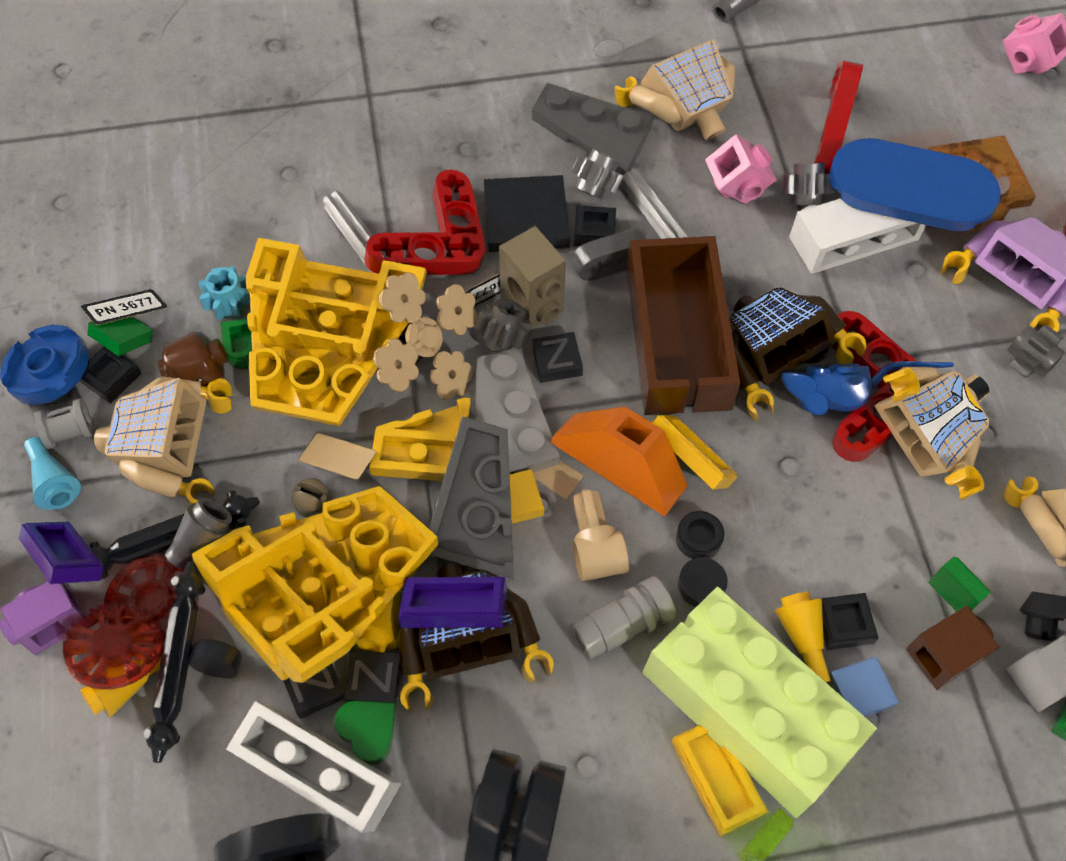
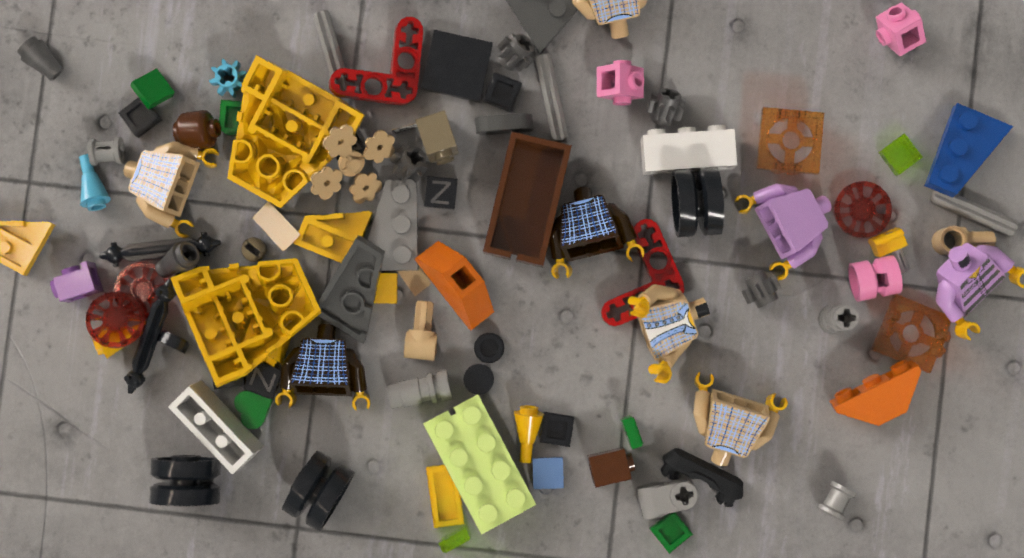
camera: 20 degrees right, 25 degrees up
blue tile [0,325,89,405] -> none
dark purple tile [19,521,103,584] -> none
sticker [81,289,167,325] -> none
dark purple tile [398,577,507,628] -> none
yellow tile [652,415,738,490] -> none
blue animal [781,361,954,415] -> none
red beam [814,60,863,174] -> none
blue tile [829,138,1001,231] -> none
none -> black wheel [671,167,724,238]

